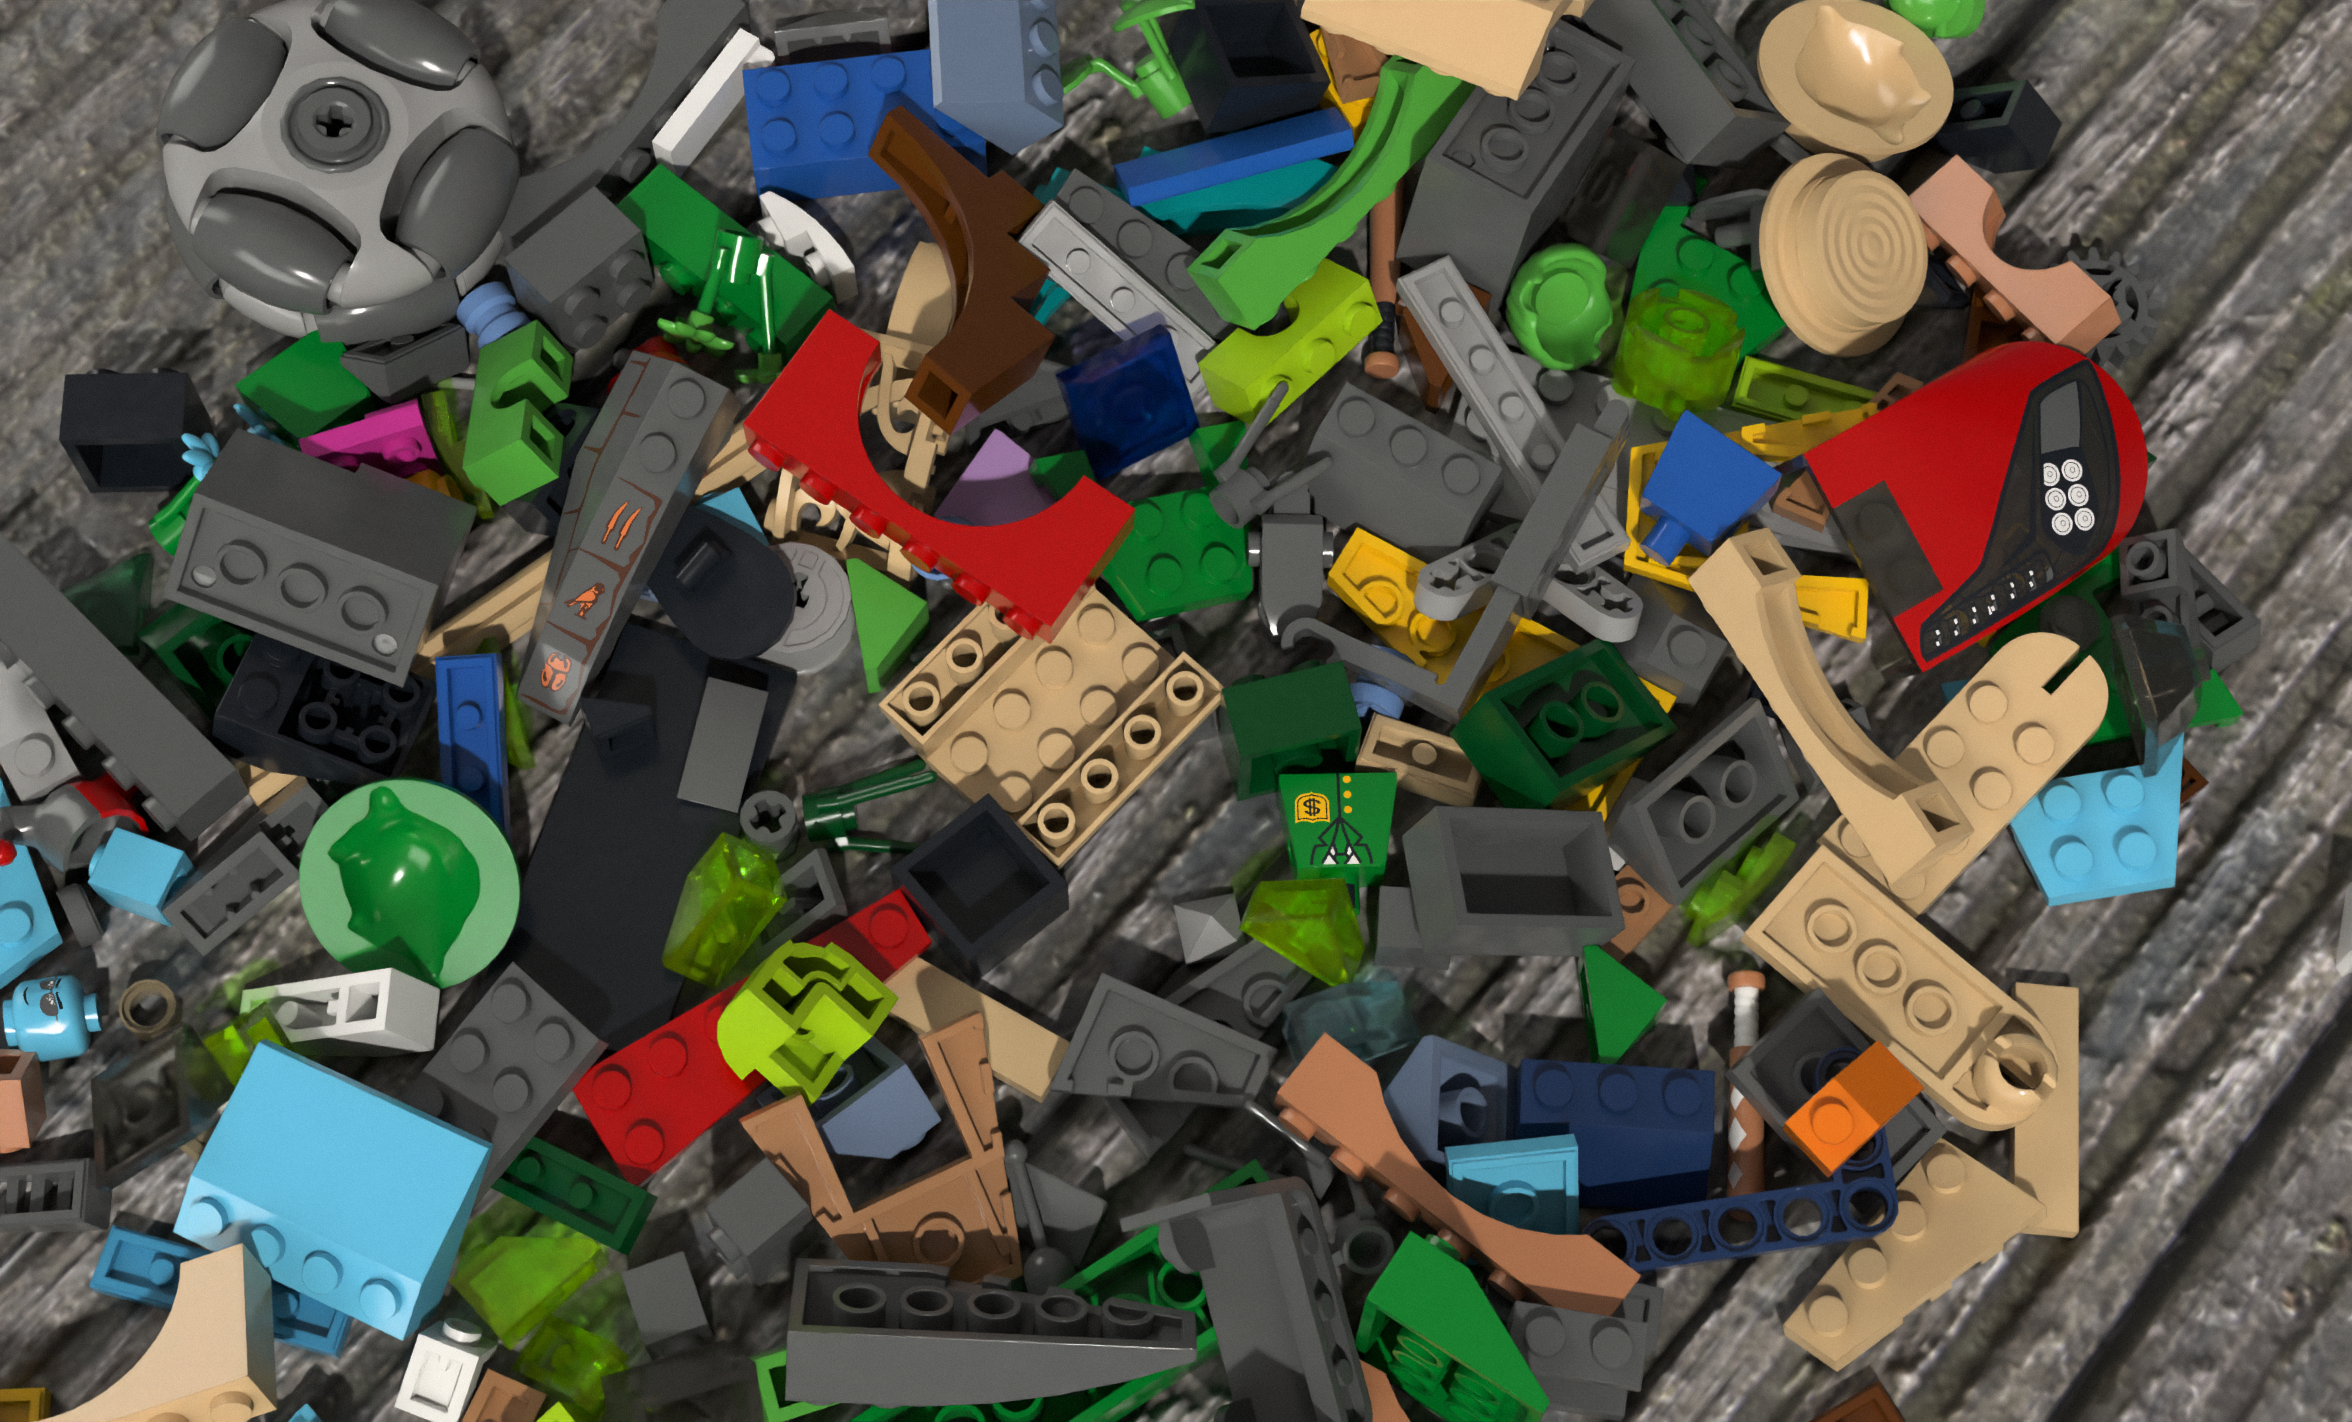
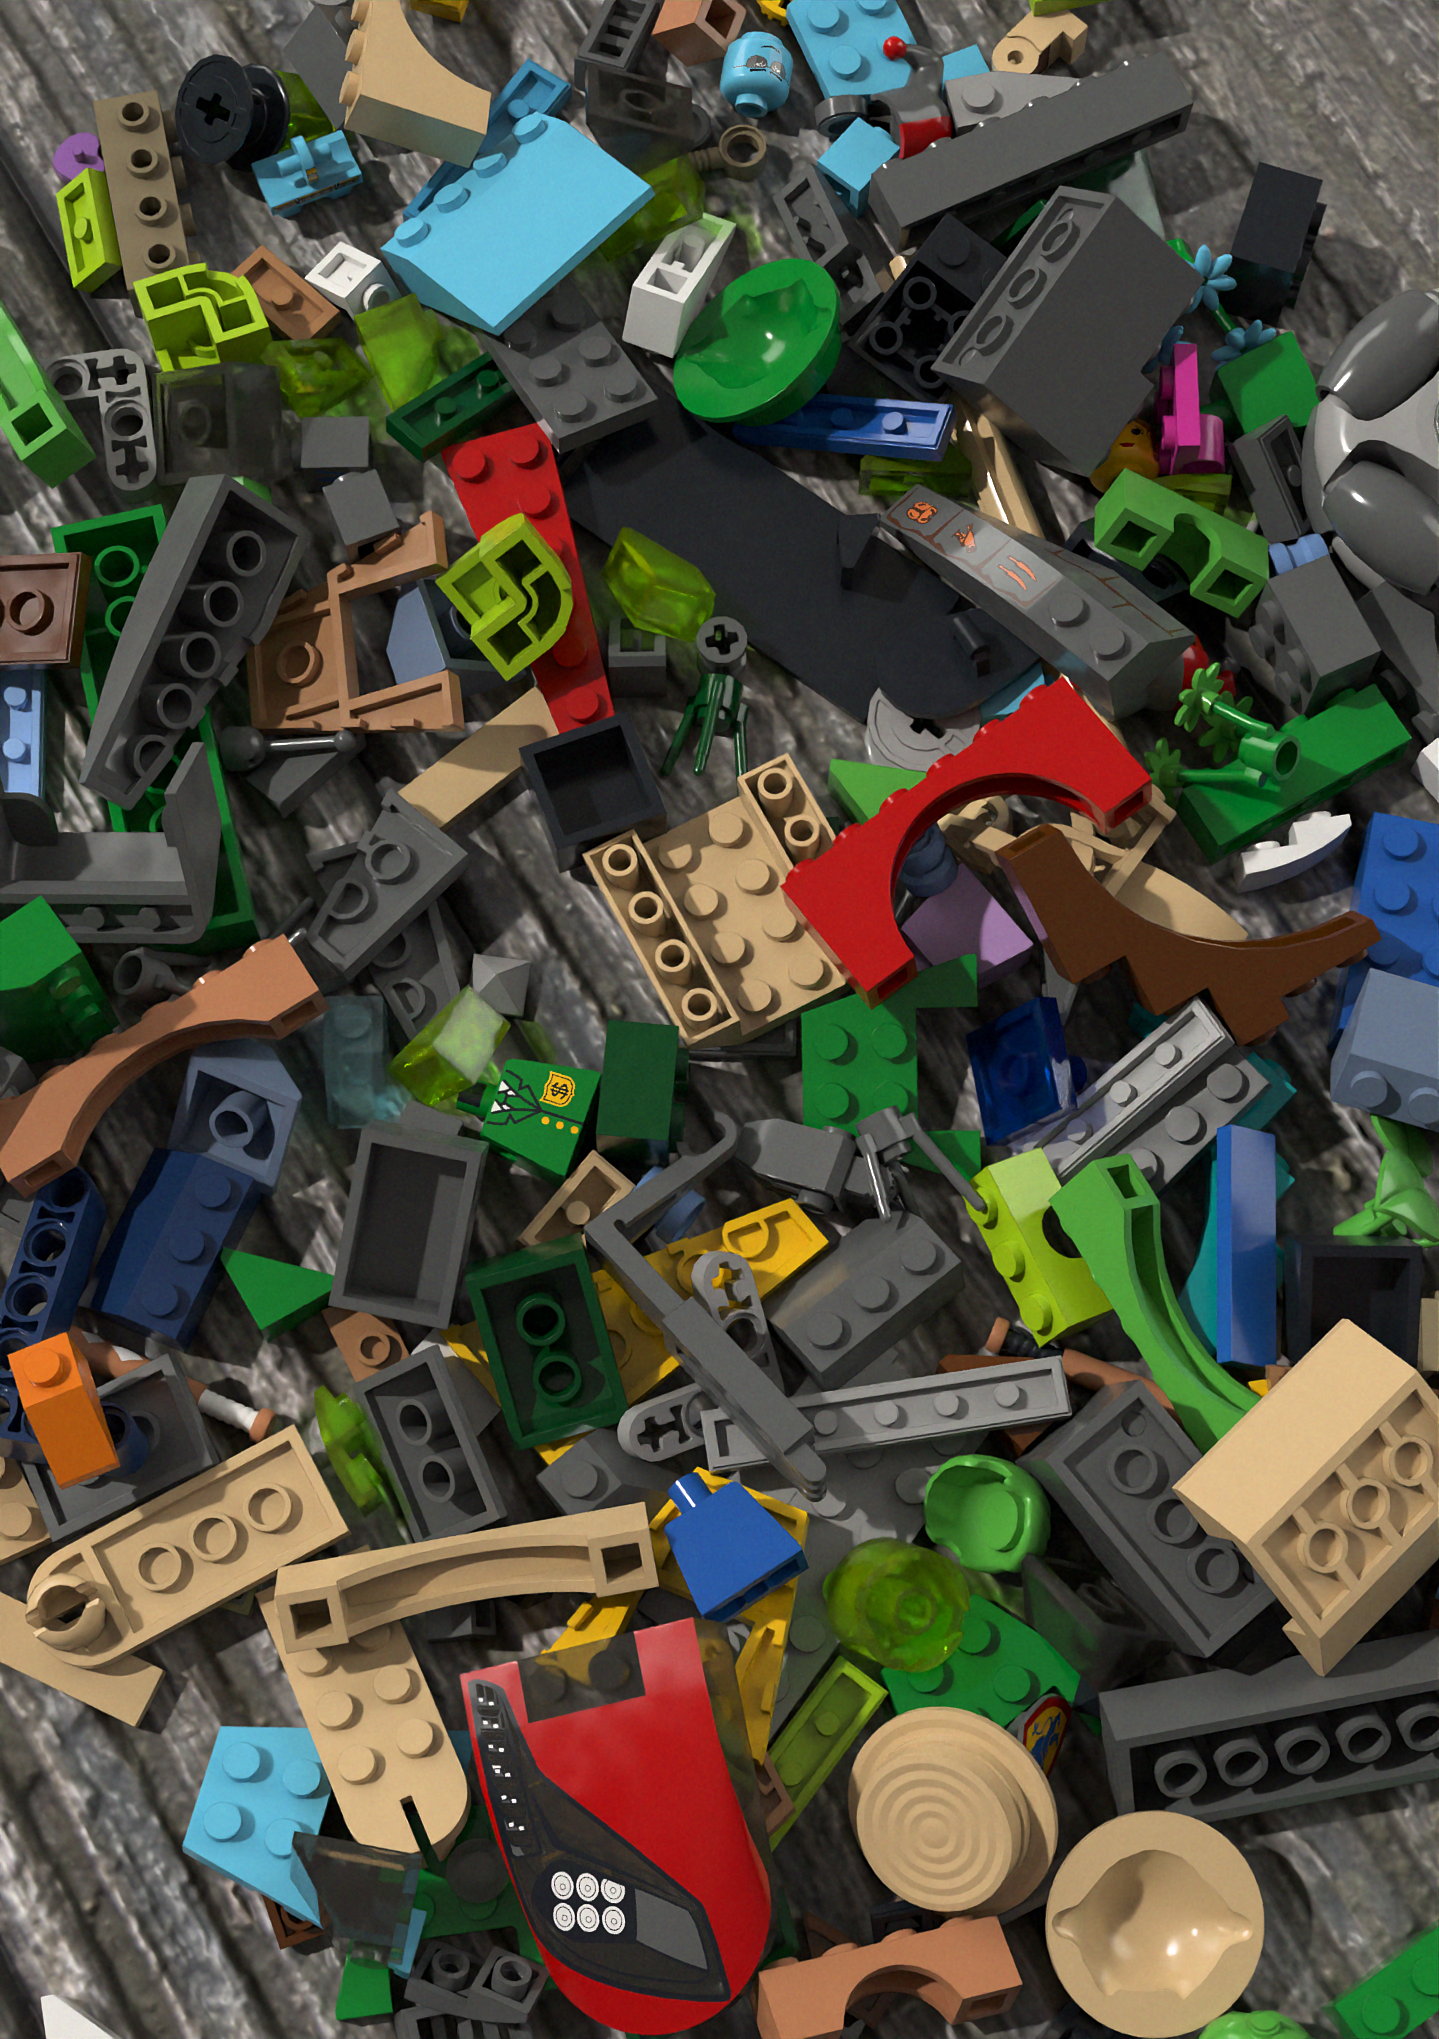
camera: 110 degrees right, 5 degrees up
dark grey slope [677,677,769,813] -> none
medium azure plate [1445,1134,1579,1266] -> none

